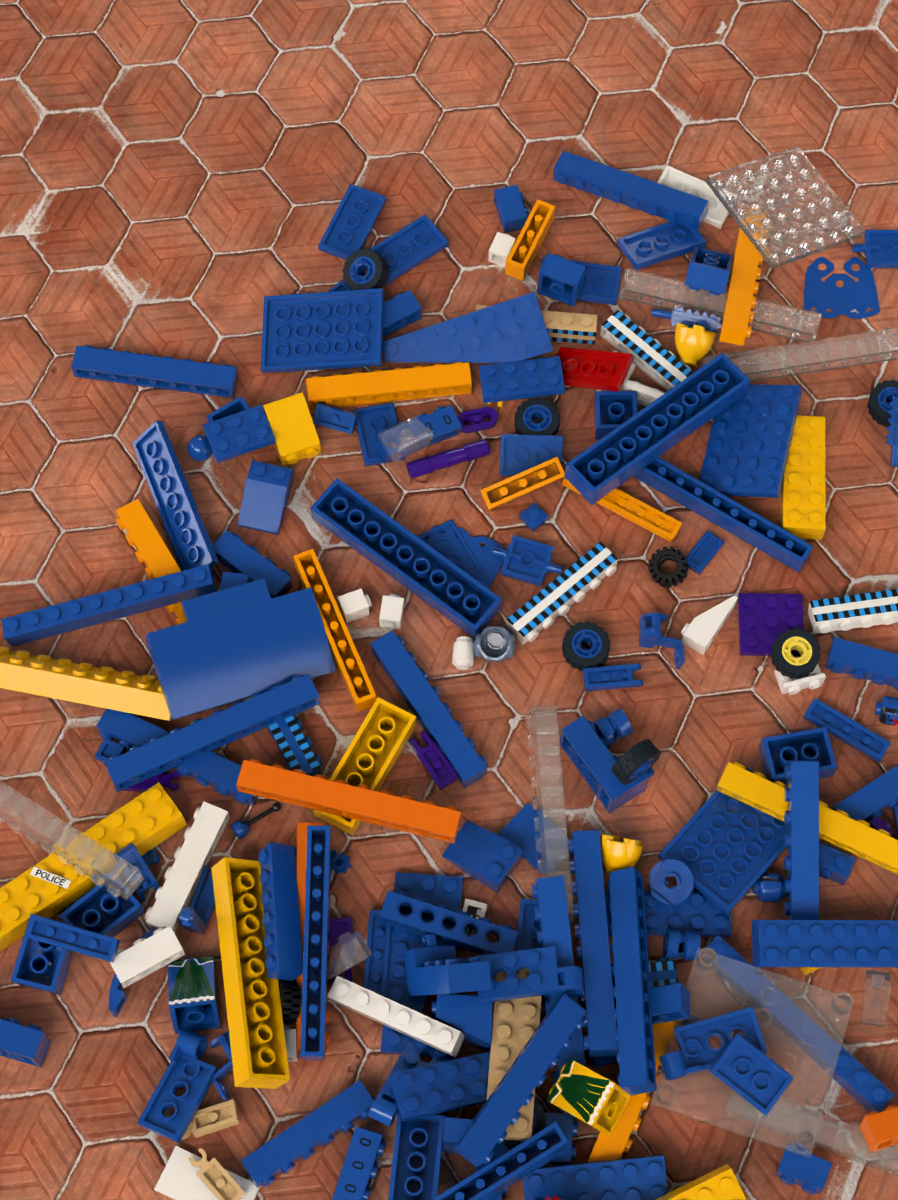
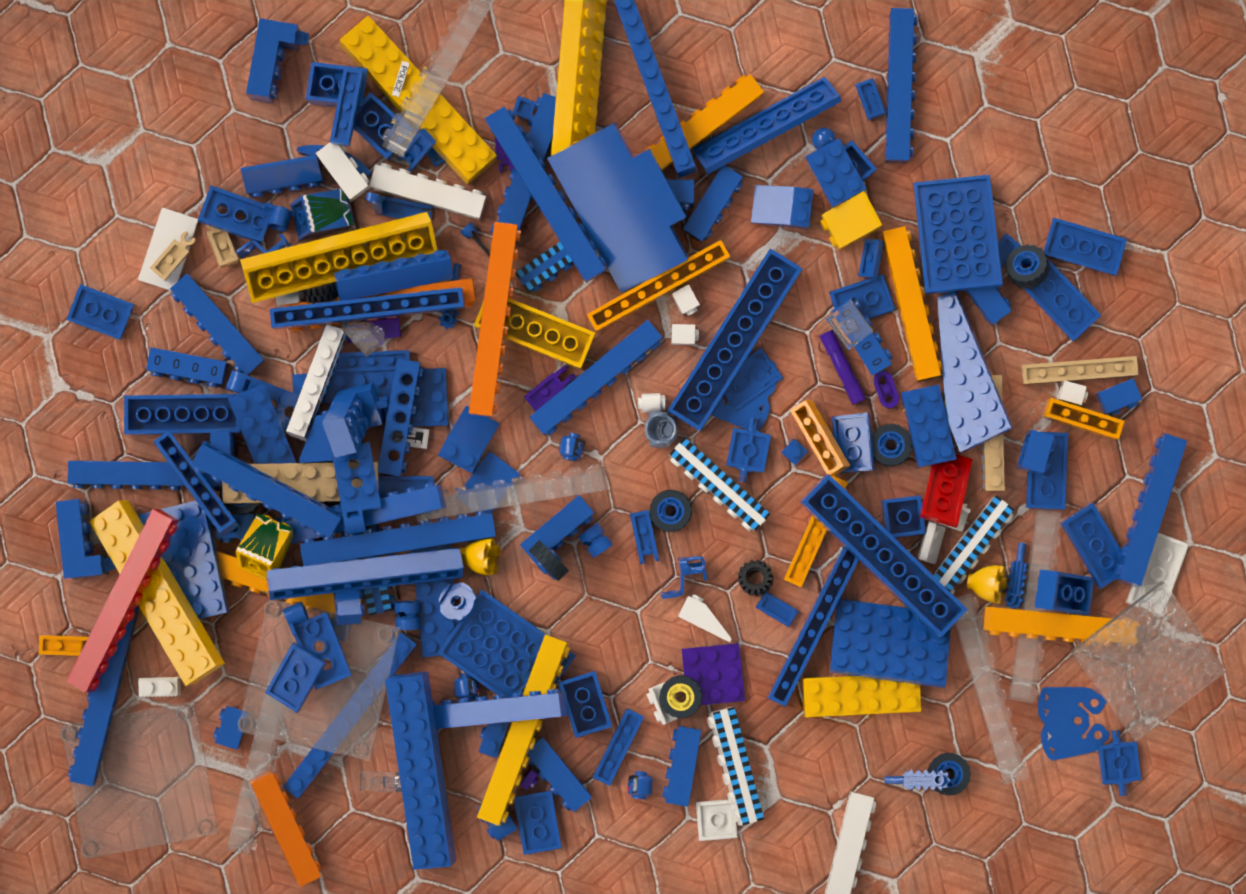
camera: 80 degrees right, 20 degrees up
none -> blue slope [240,155,324,198]
none -> blue head [559,433,585,461]
none -> blue plate [855,78,886,120]
none -> tan plate [1021,356,1138,384]

